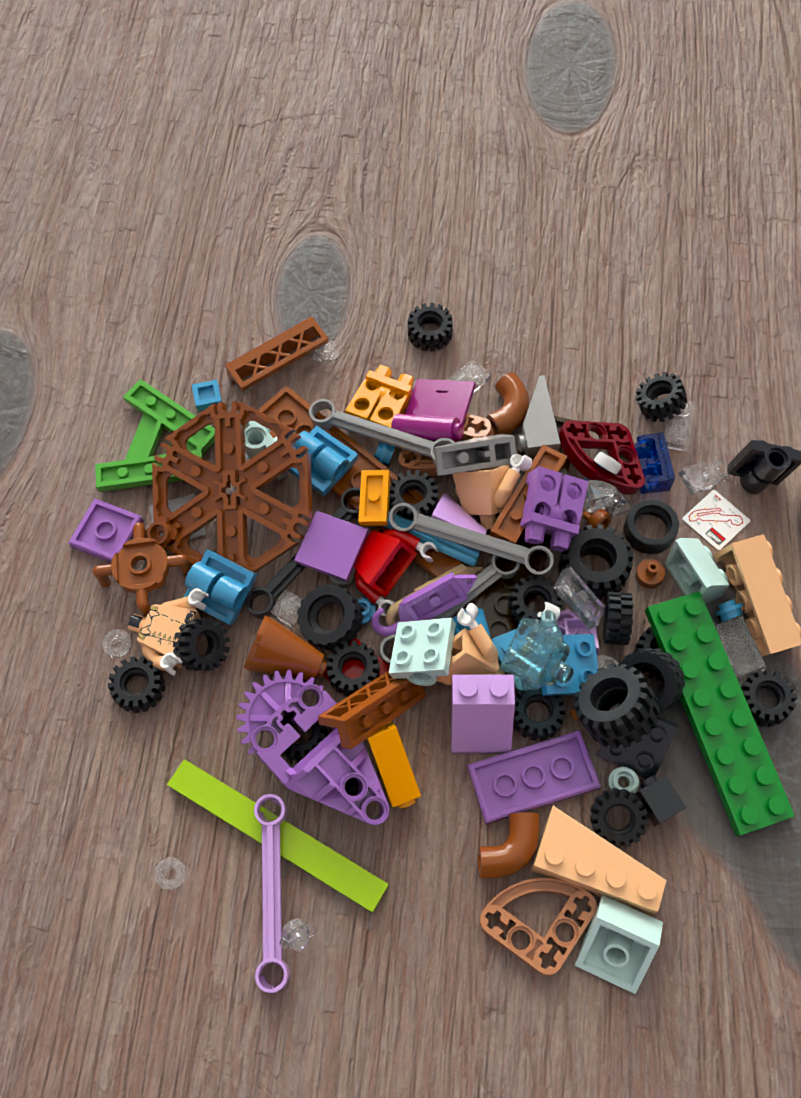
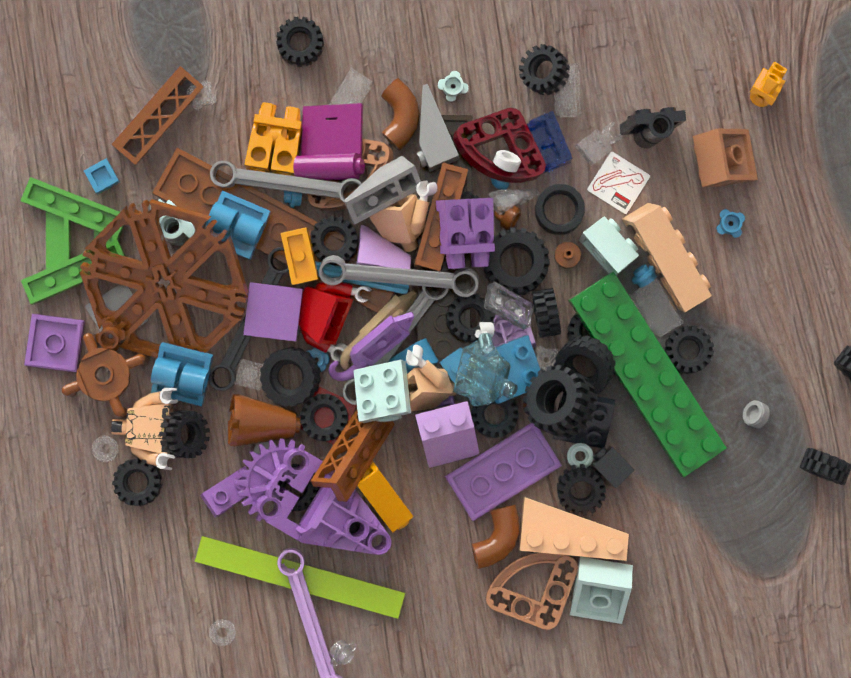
camera: 15 degrees left, 20 degrees up
none -> medium lavender plate [200,466,247,518]
none -> light aqua plate [438,71,468,102]

